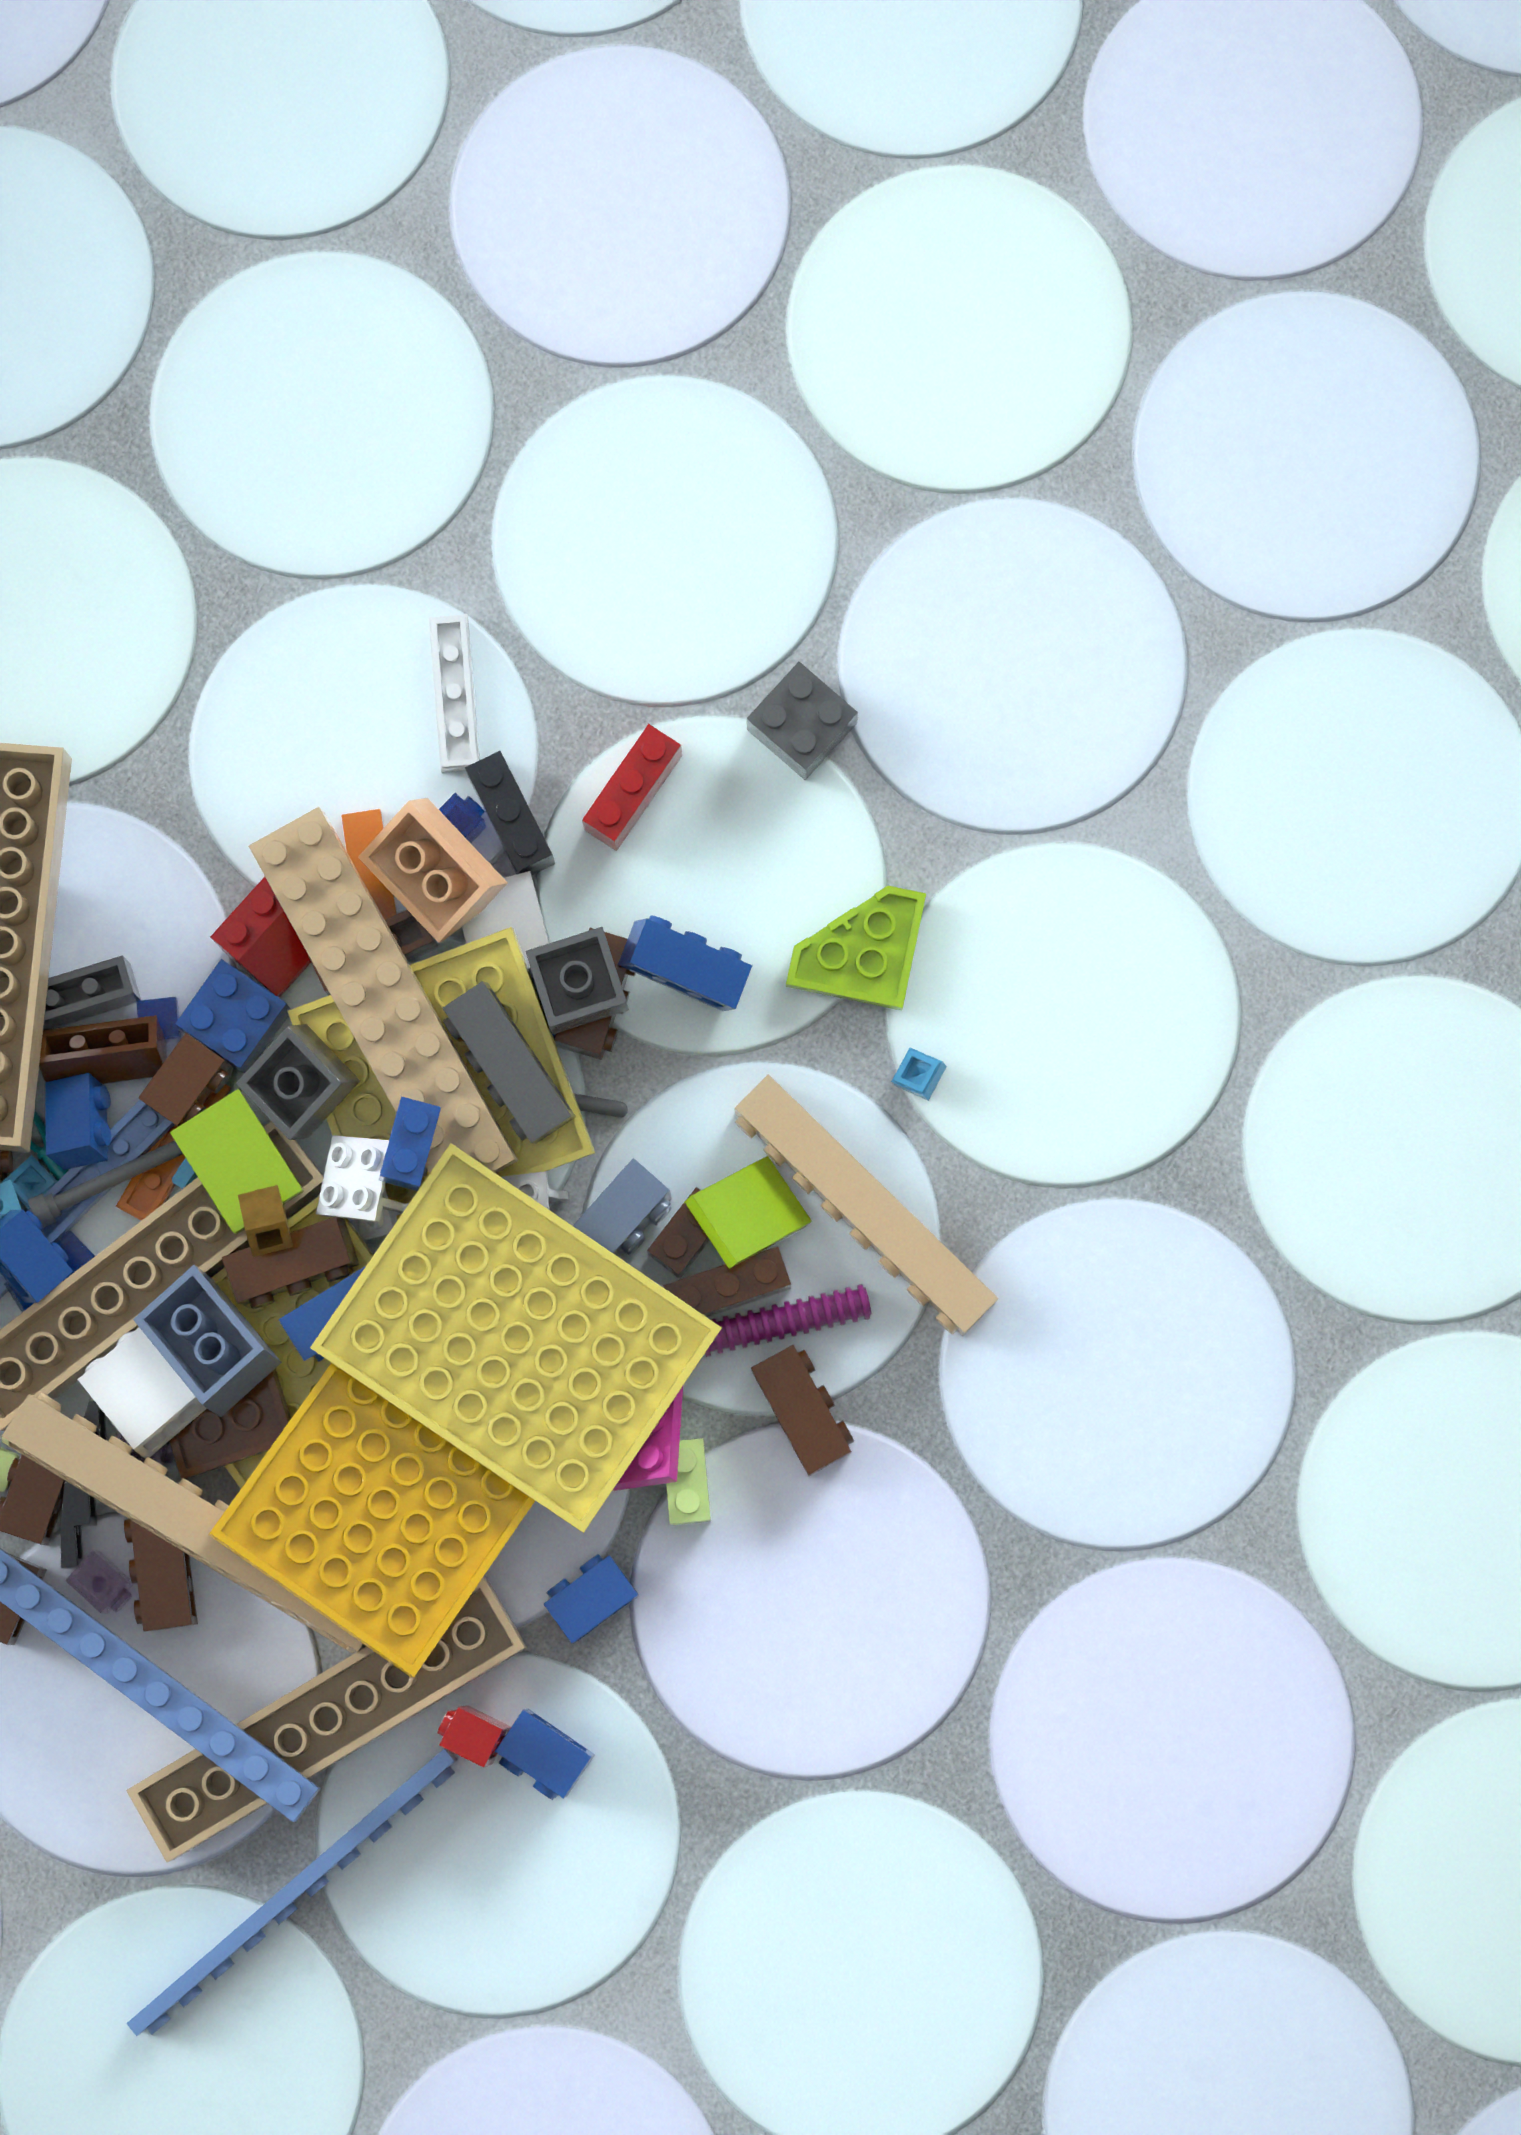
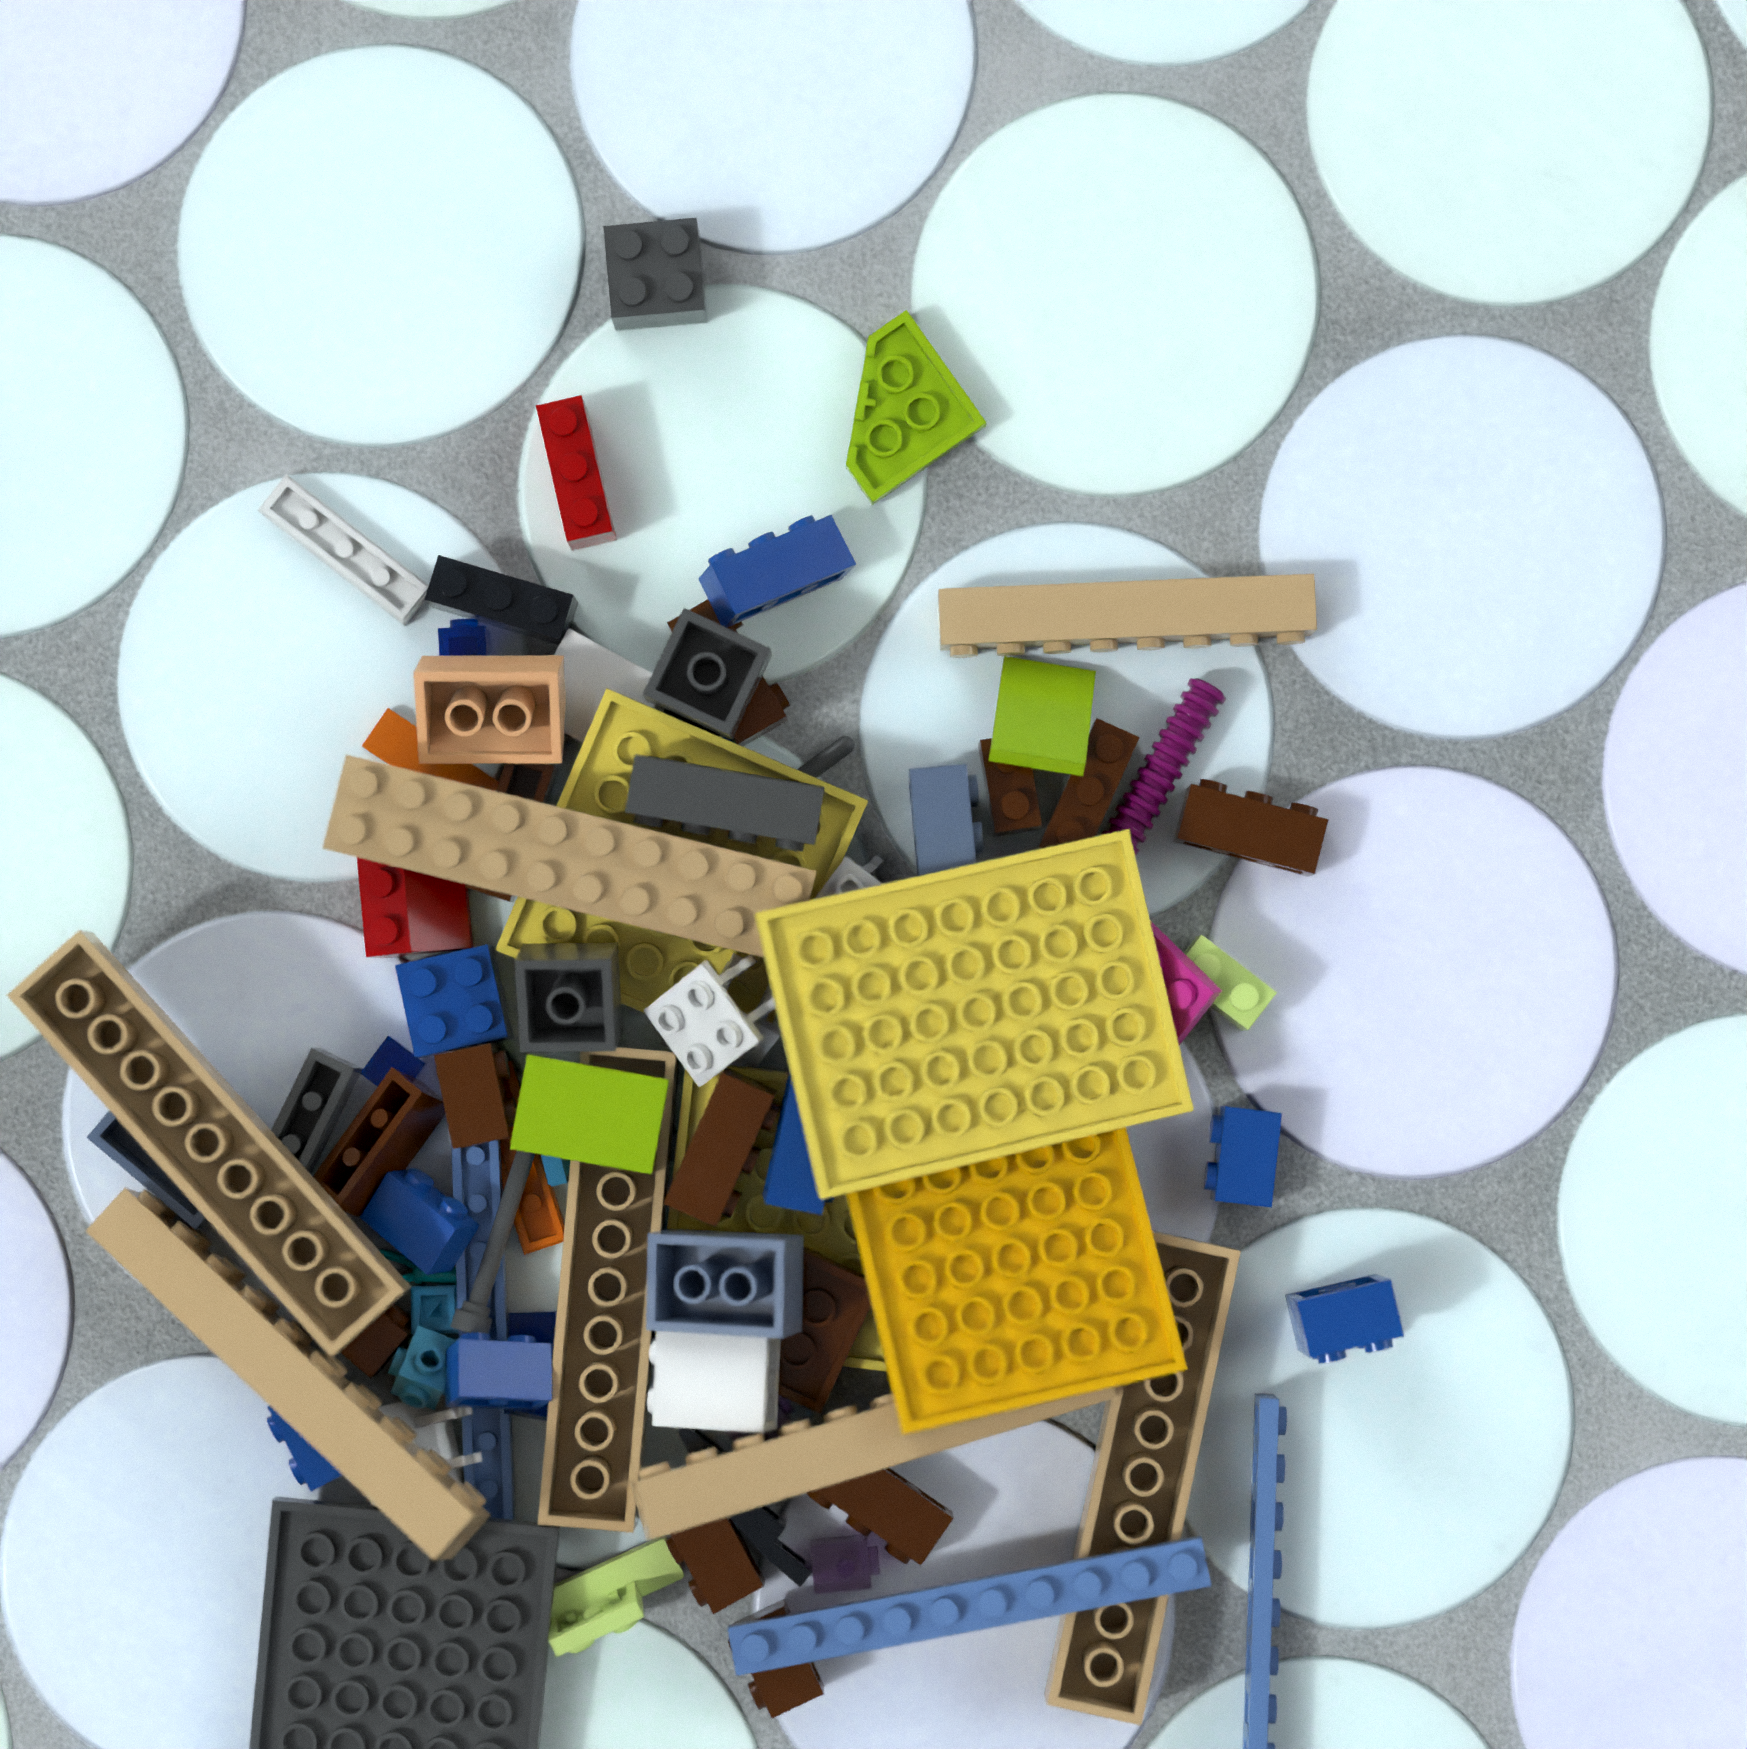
camera: 50 degrees left, 5 degrees up
pearl gold brick [238,1185,293,1257] -> none
blue brick [378,1096,441,1191] -> none
red brick [437,1705,511,1768] -> none
dark azure tile [891,1047,947,1101] -> none

